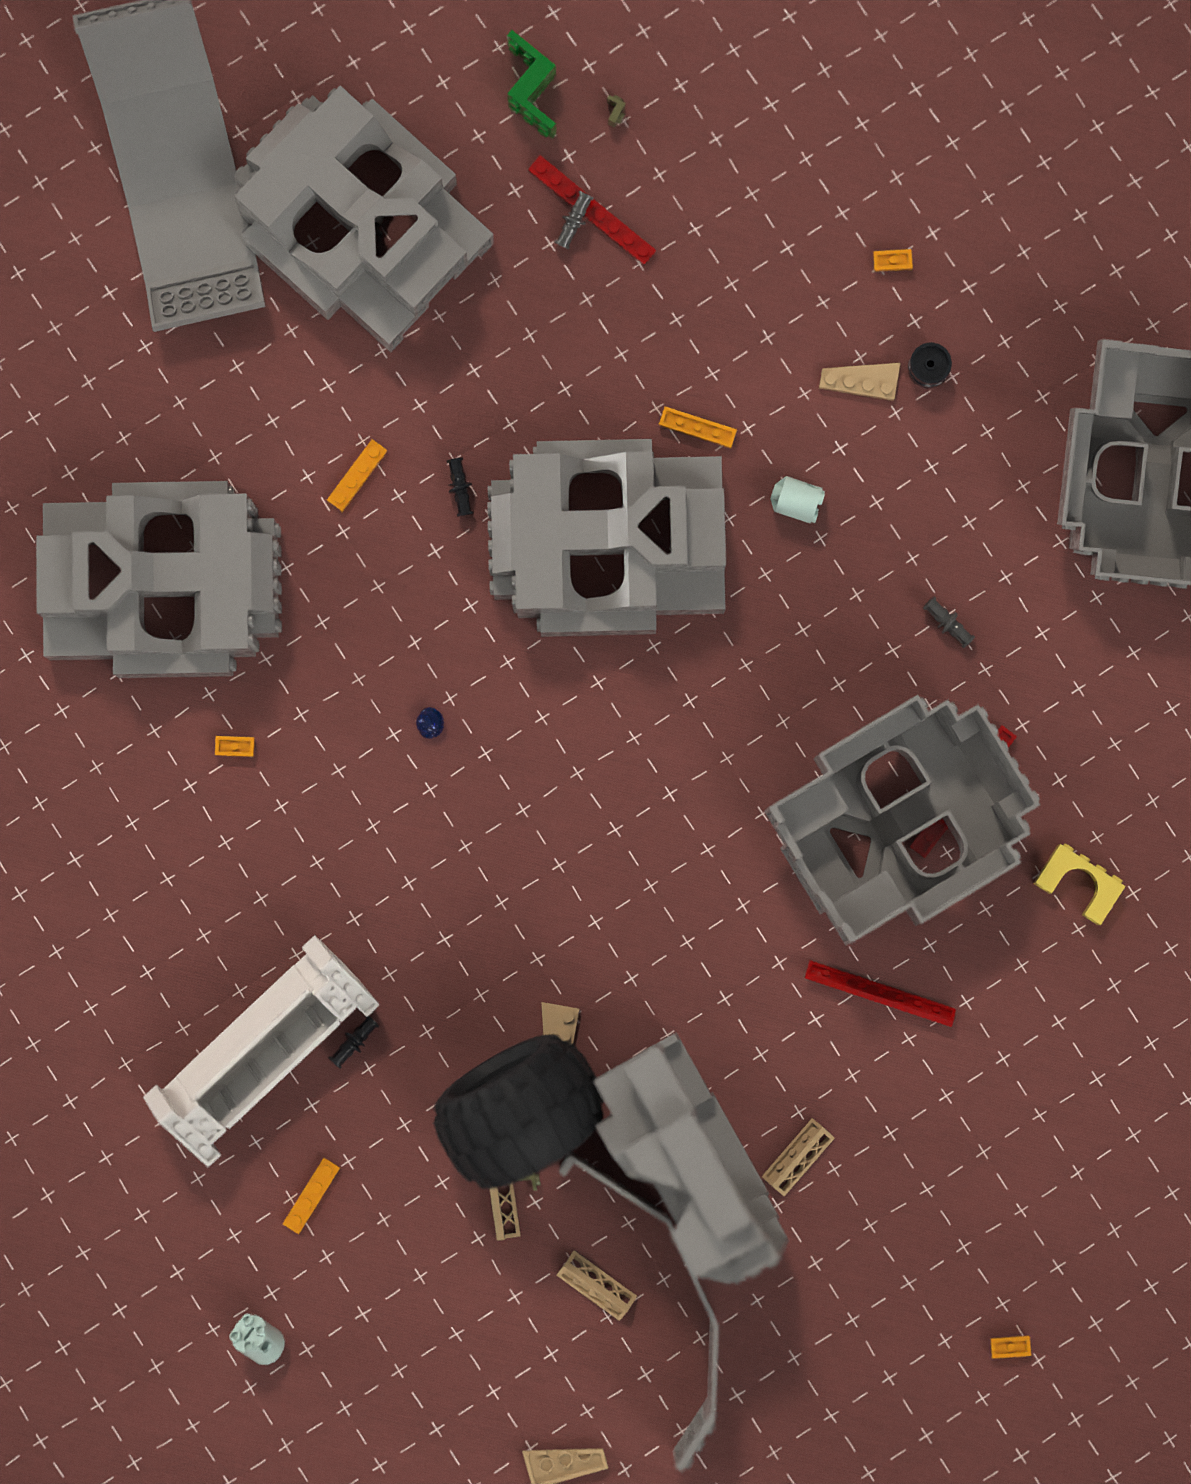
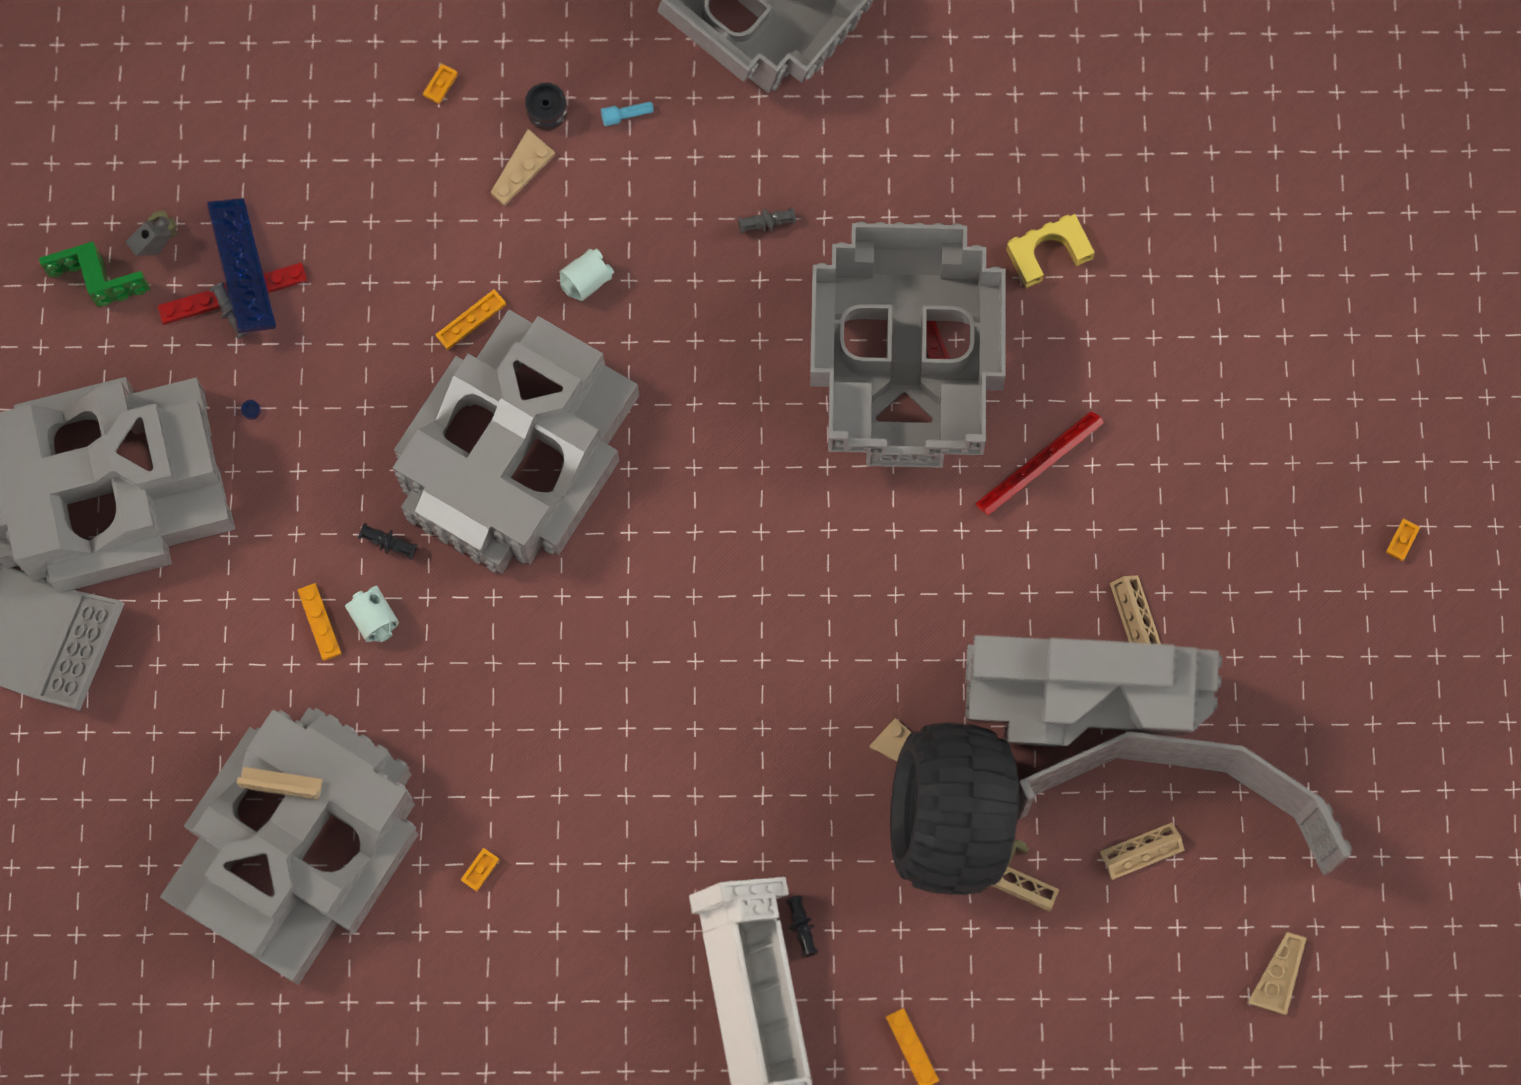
camera: 55 degrees left, 10 degrees down
clear blue hair [416,707,445,739] -> none
none -> dark grey torso [126,216,171,256]
none -> clear blue plate [207,198,276,333]
none -> tan fence [237,767,323,800]
none -> clear blue tile [241,400,261,420]
none -> light aqua cylinder [345,586,399,642]
none -> medium azure piece [601,102,654,126]

